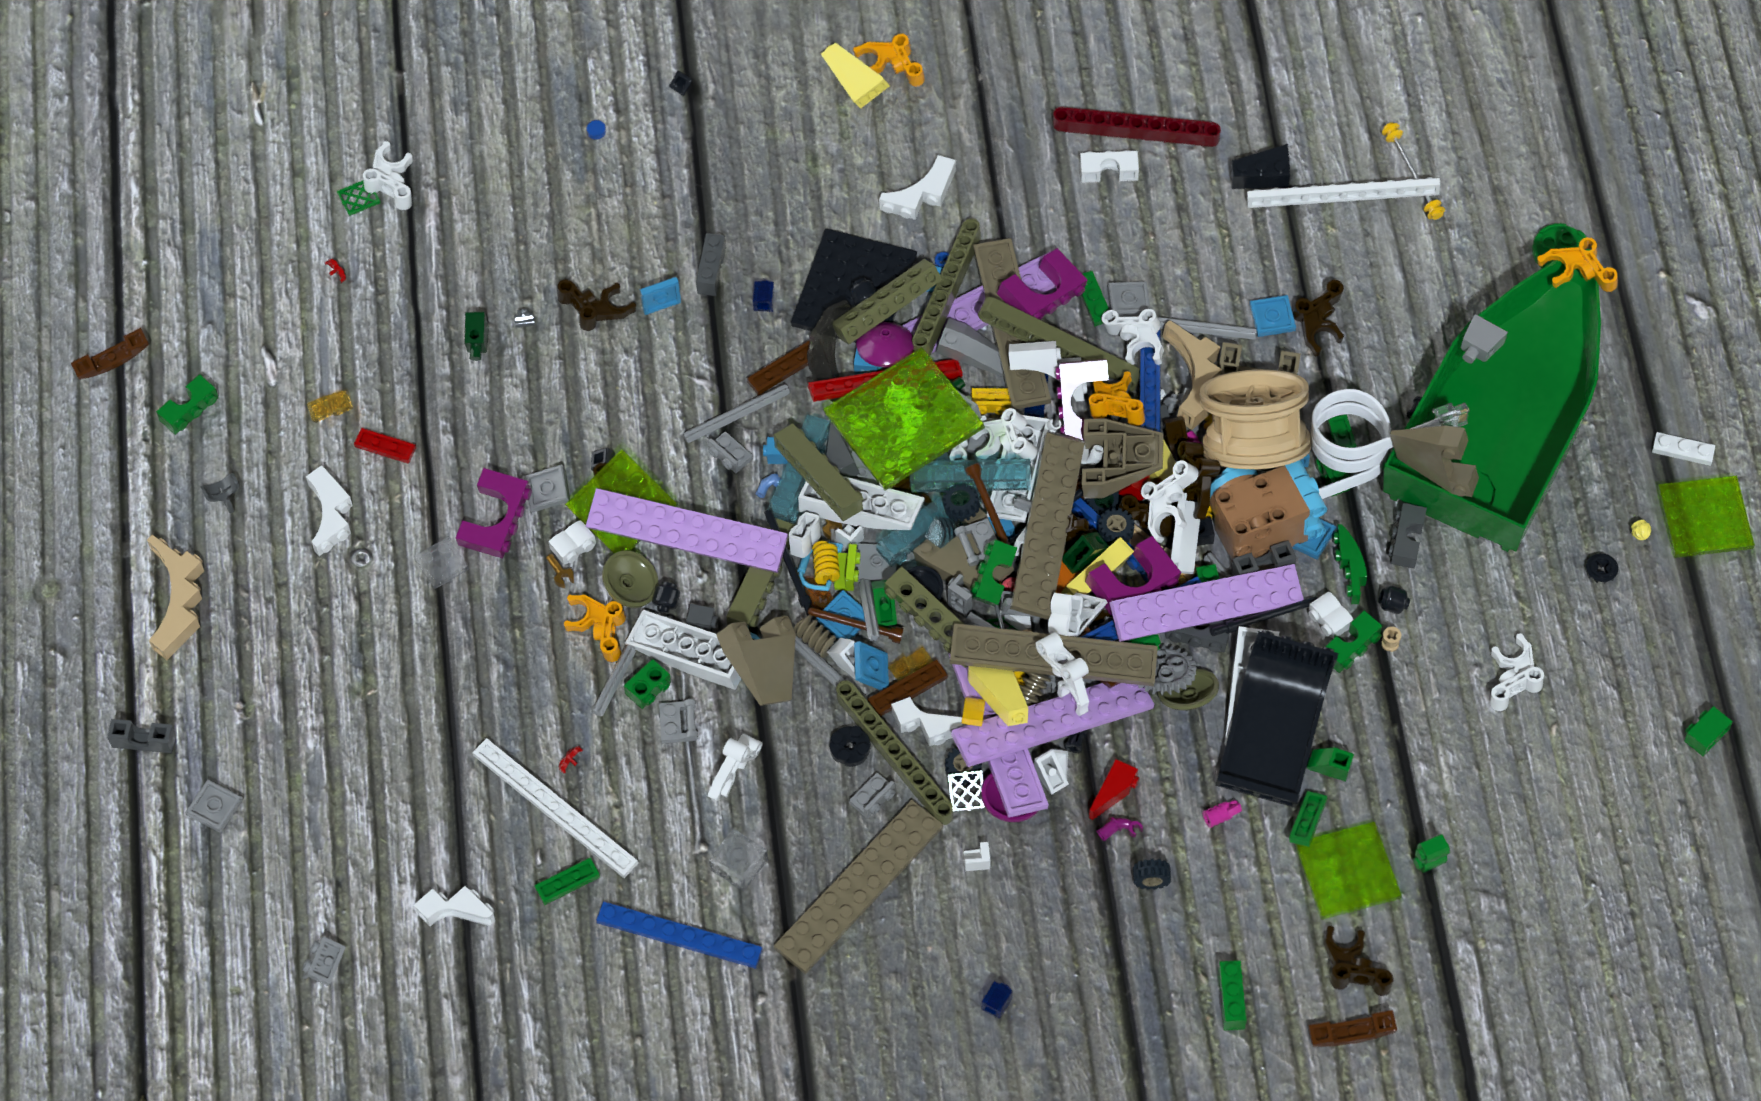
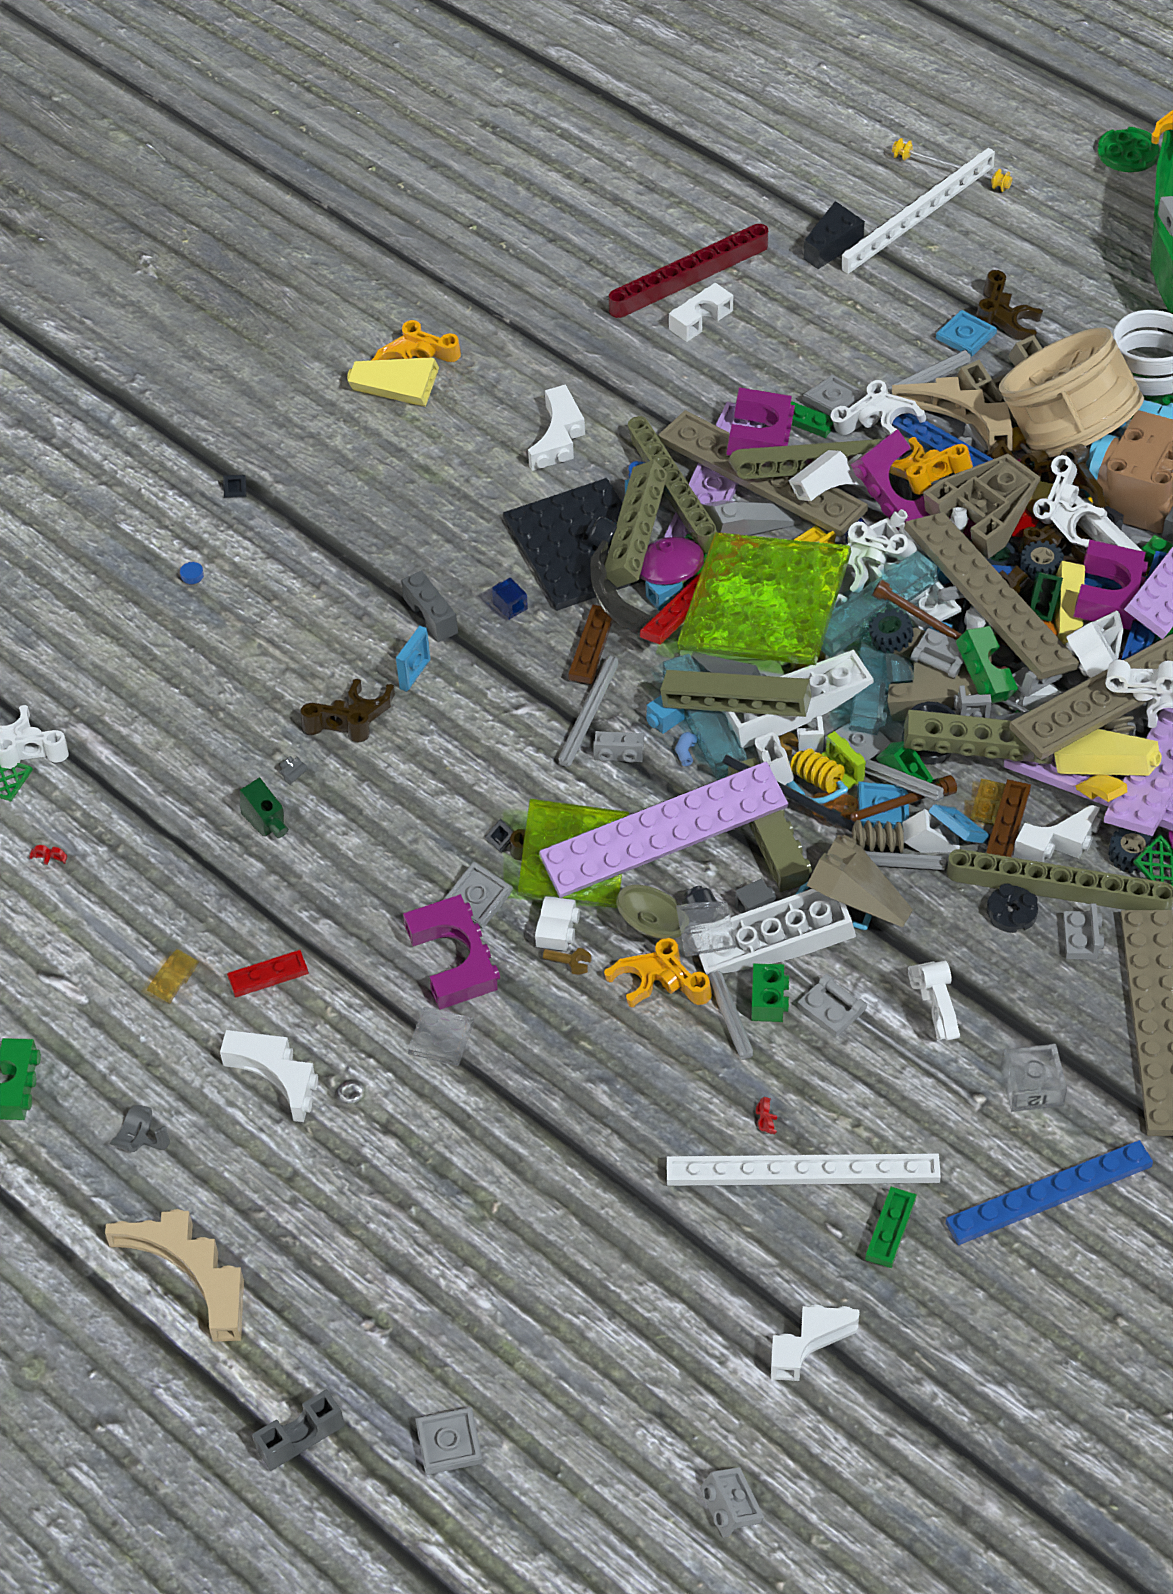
camera: 40 degrees left, 10 degrees down
none -> clear plate [676,902,736,957]

